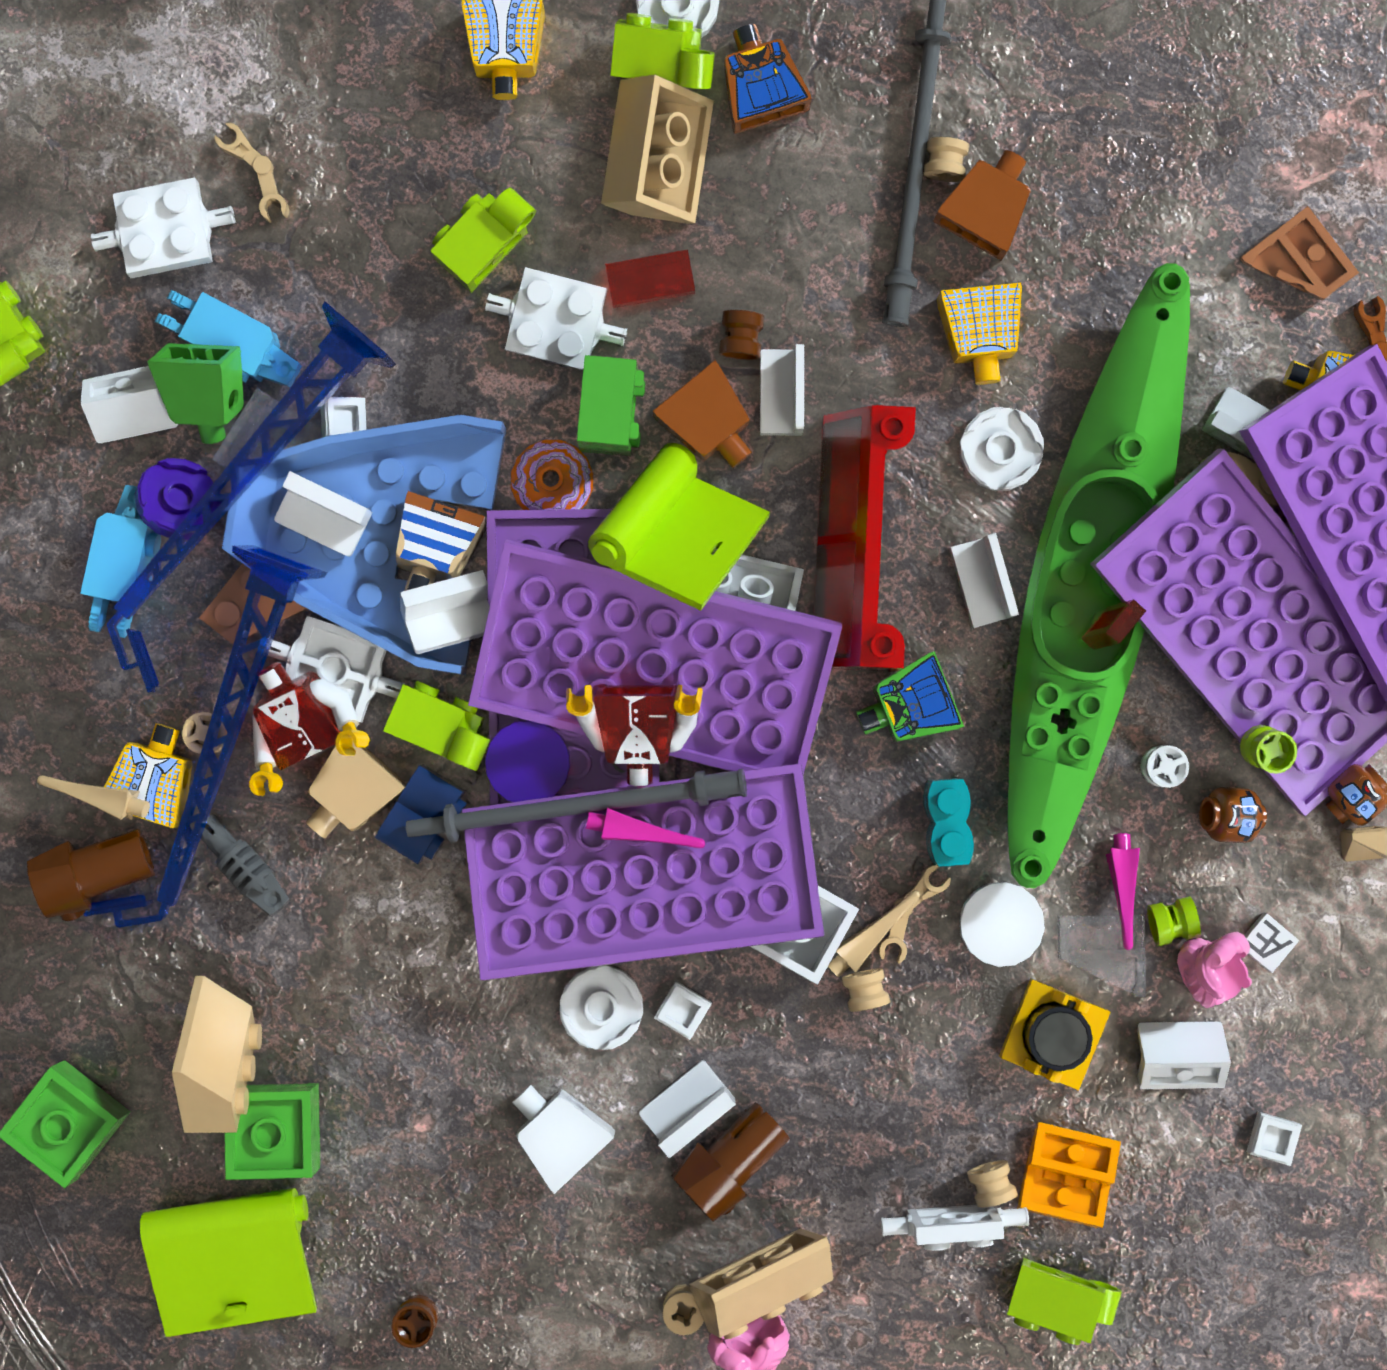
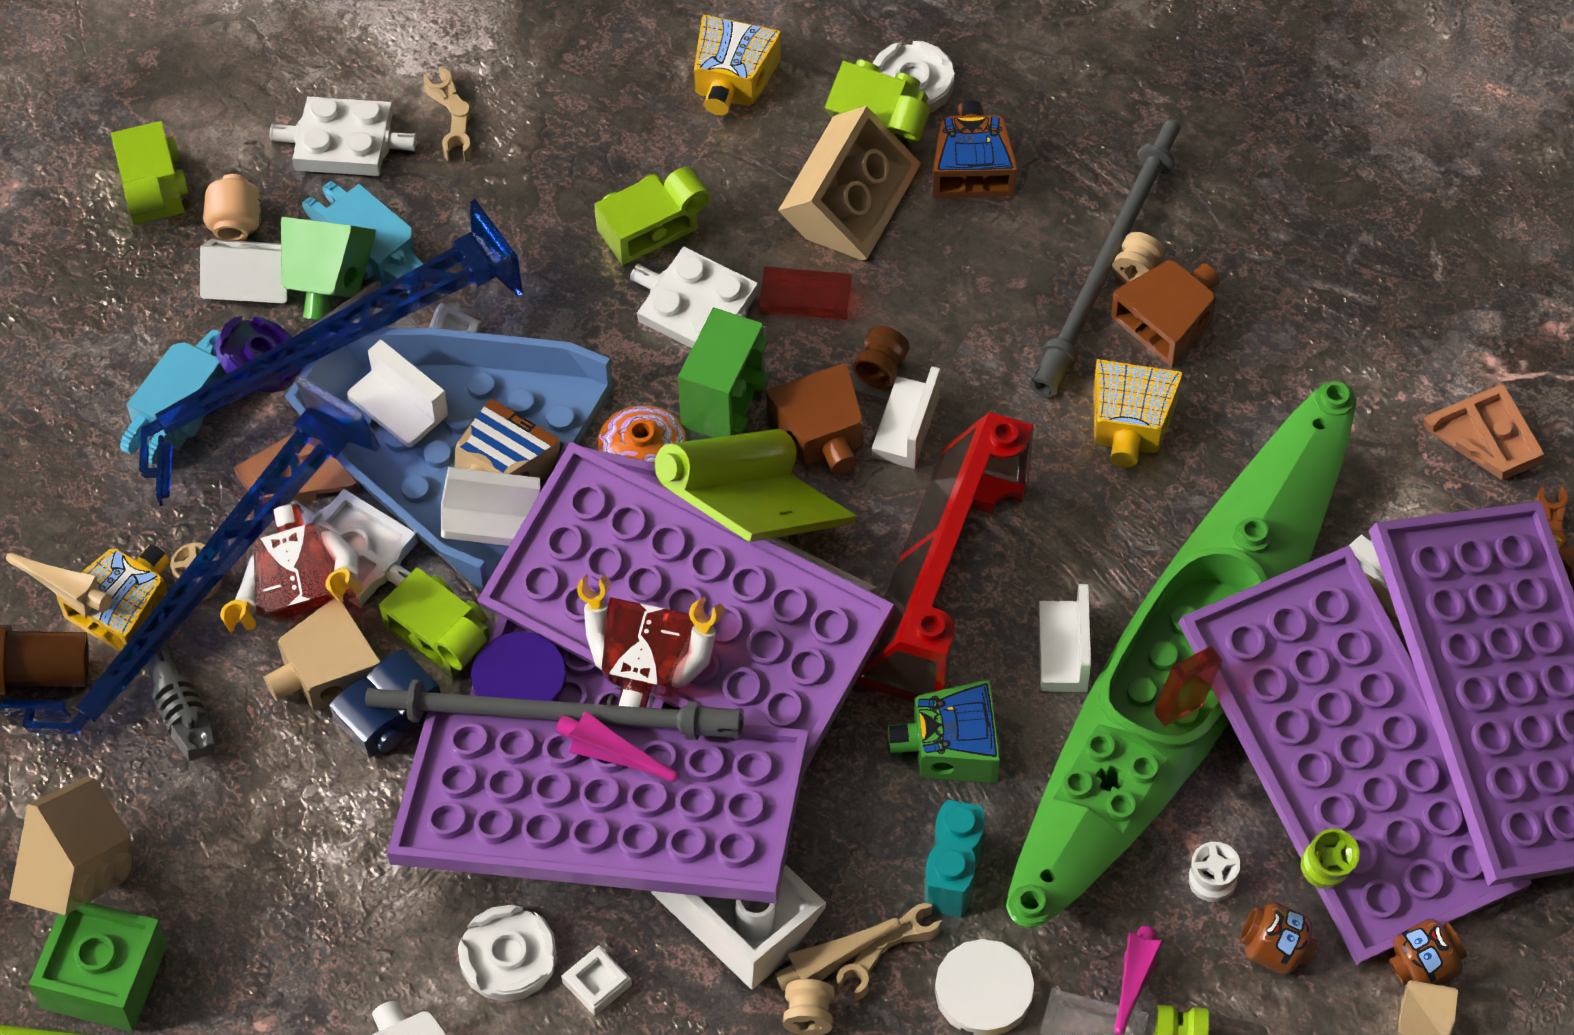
camera: 20 degrees right, 30 degrees down
white tile [959,407,1044,491] -> none
none -> light nougat head [203,174,262,241]

